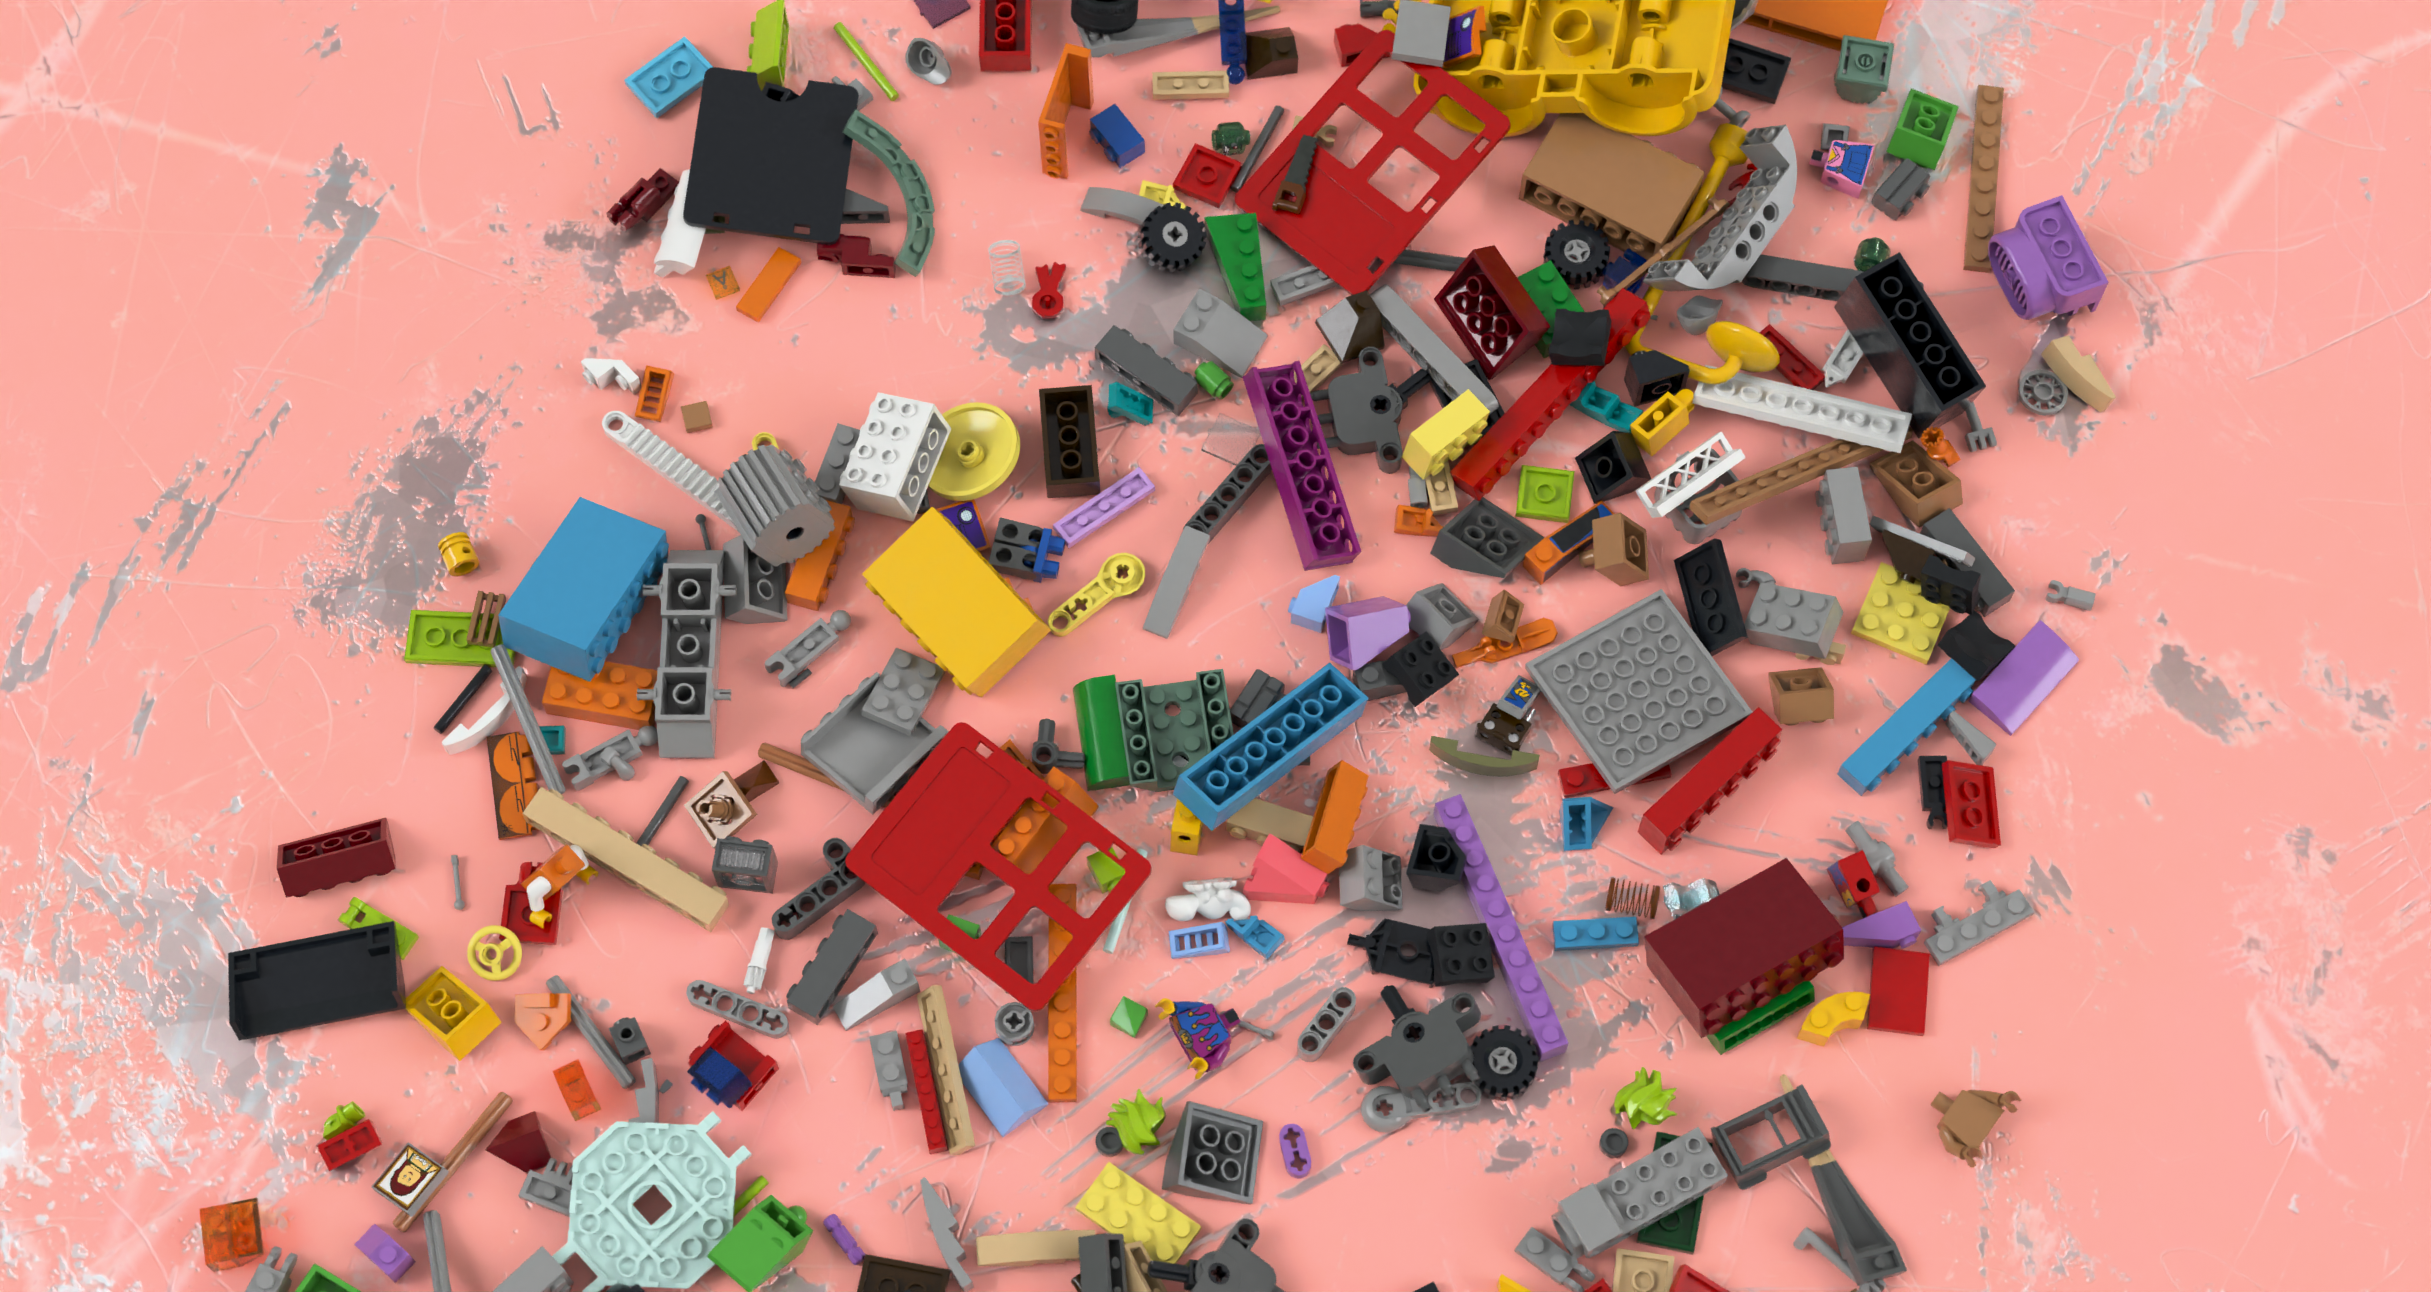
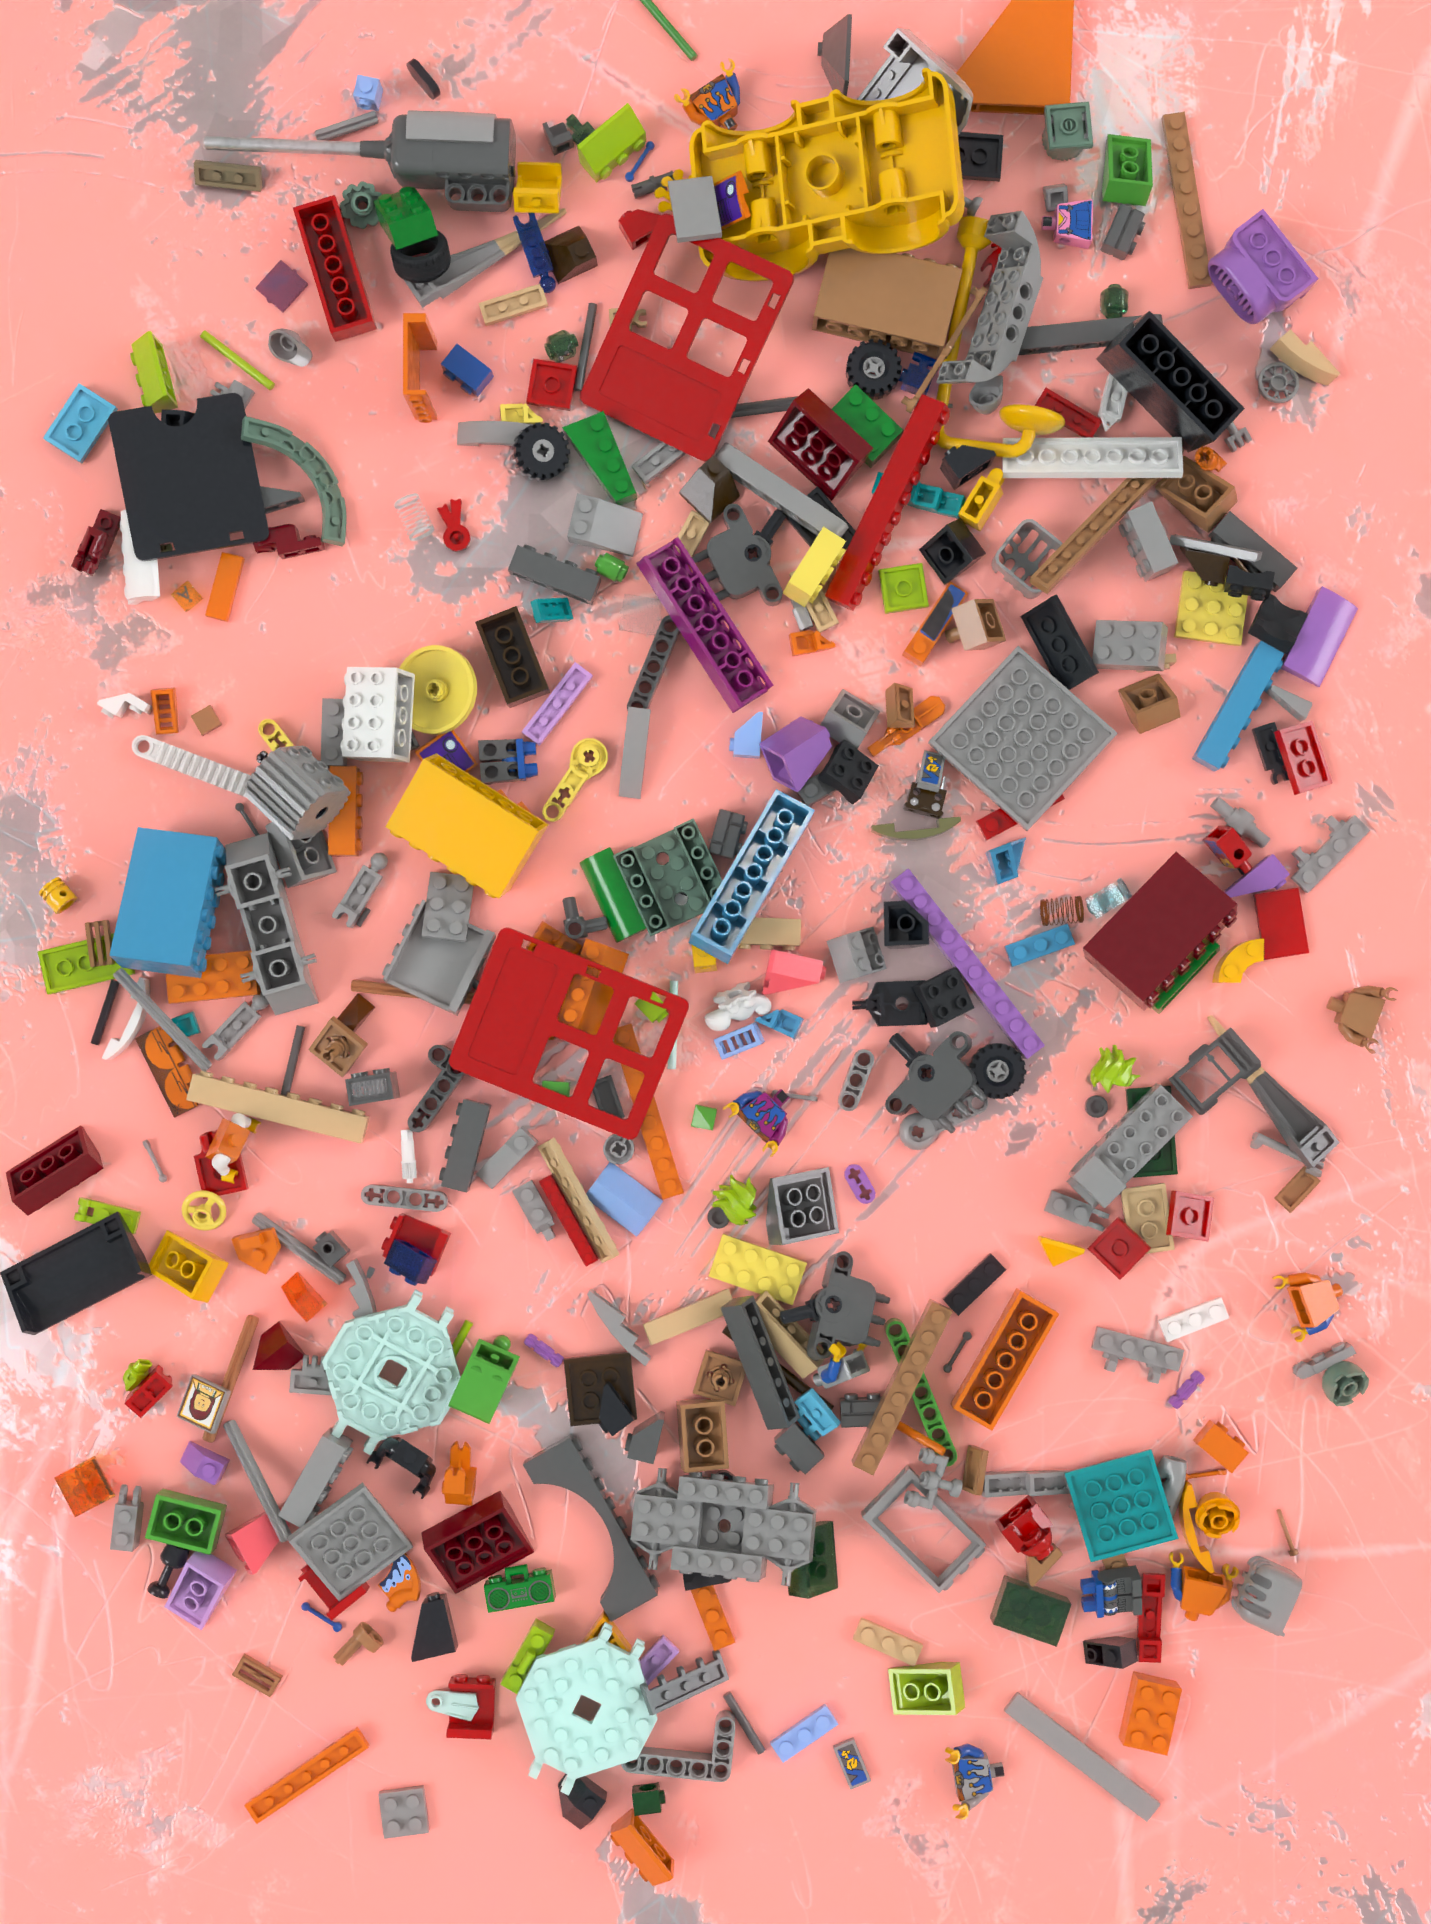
camera: 15 degrees left, 20 degrees up
light grey arm [600,746,635,781] -> none
piece [1272,135,1319,214] -> none
orange brick [1301,760,1369,874] -> none
dark grey slope [1430,497,1545,578] -> none
black brick [1549,309,1612,366] -> none
white fence [1635,432,1746,518] -> none
red brick [1638,707,1783,855] -> none
light grey arm [1736,568,1776,588] -> none
light grey bar [2045,580,2096,611] -> none

